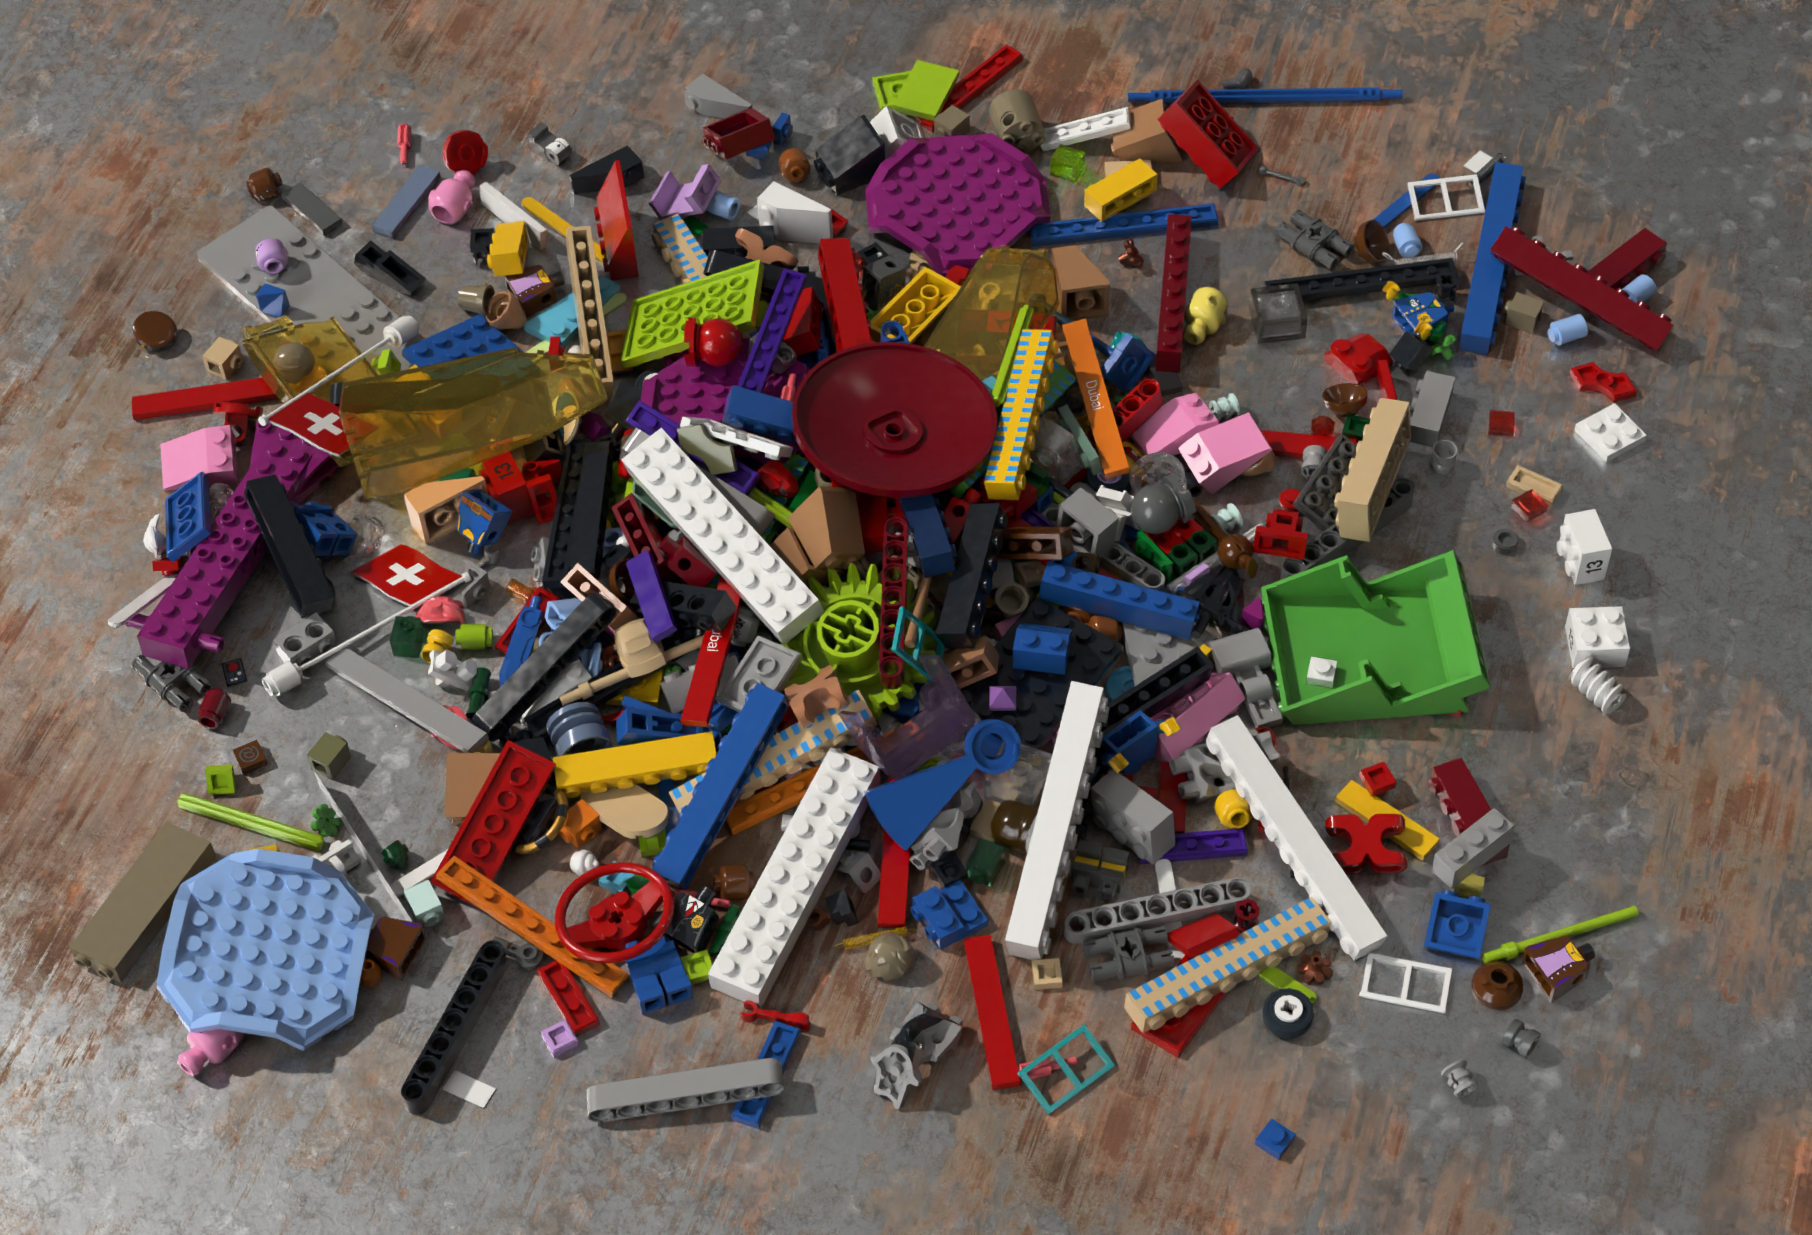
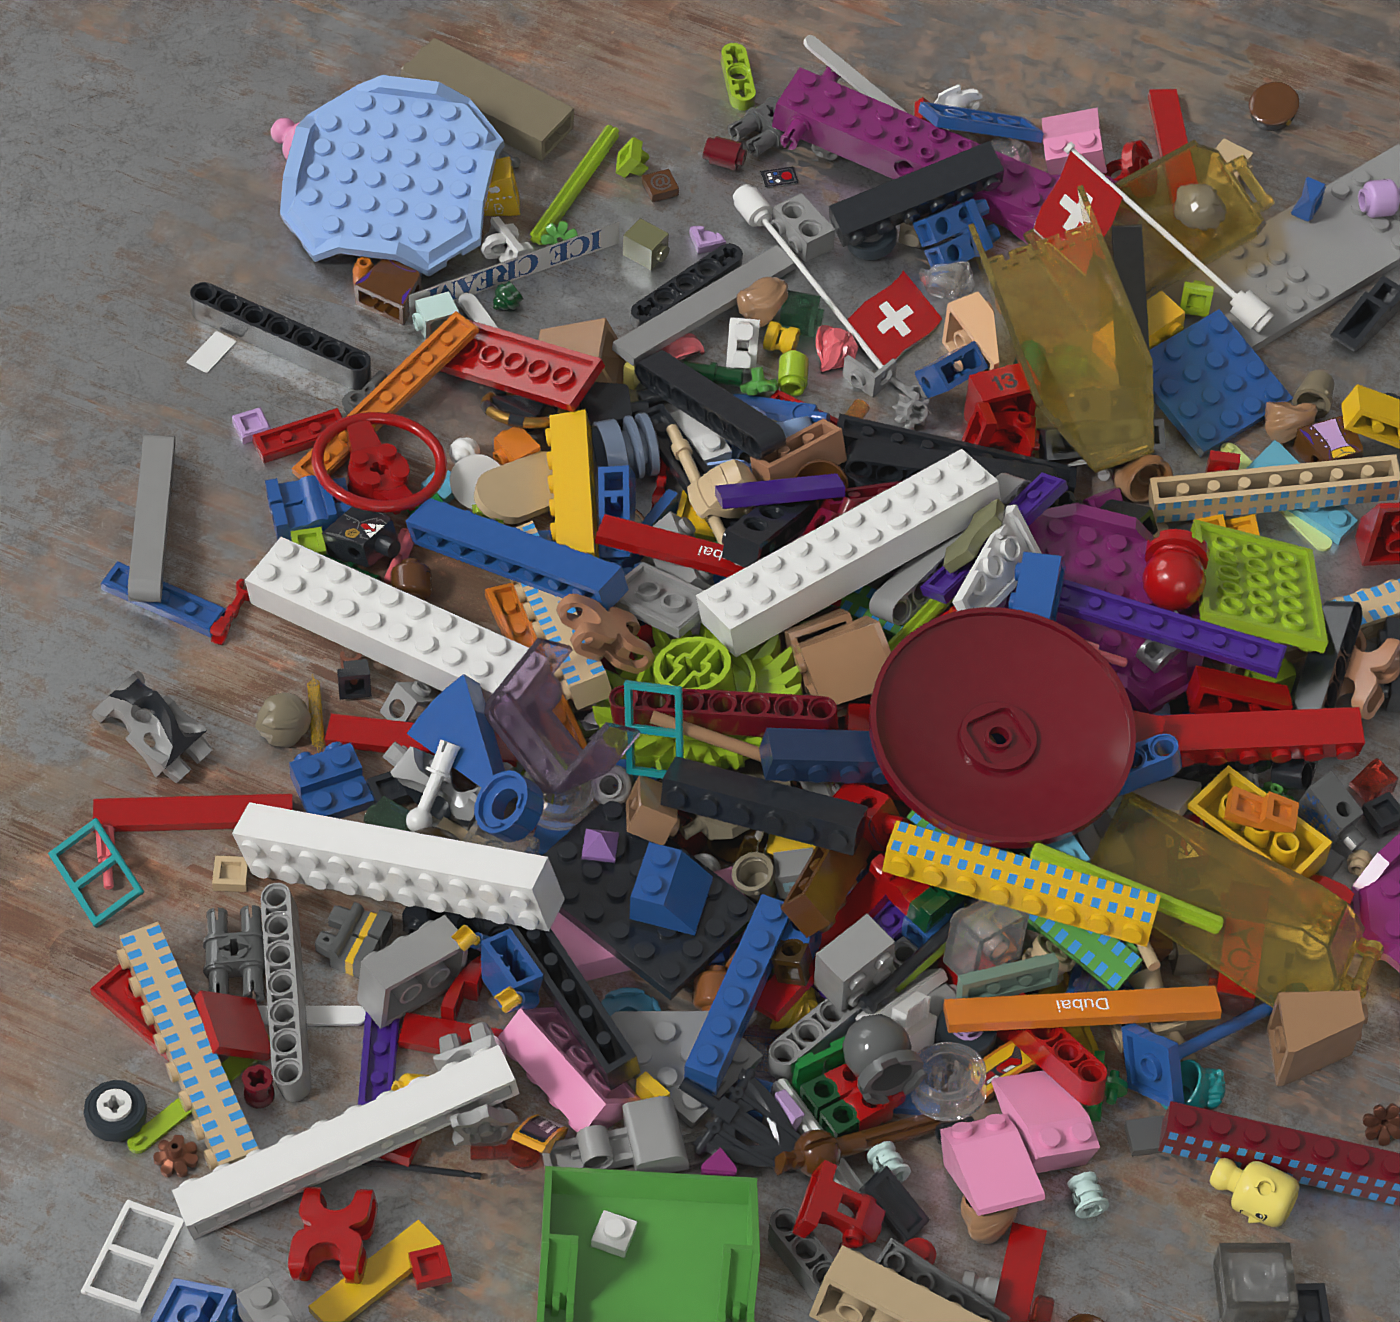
camera: 90 degrees right, 0 degrees up
none -> white pin [406,739,461,832]
none -> white sticker [450,454,500,509]
none -> slope [511,1114,569,1153]
none -> black beam [630,243,743,328]
none -> lavender tile [689,226,726,254]
none -> lime beam [721,43,756,111]
none -> medium nougat hair [737,277,788,328]
none -> bright green plant [740,367,779,396]
none -> black tile [859,1166,930,1244]
none -> light grey gear [892,391,932,427]
none -> orange slope [1224,786,1299,833]

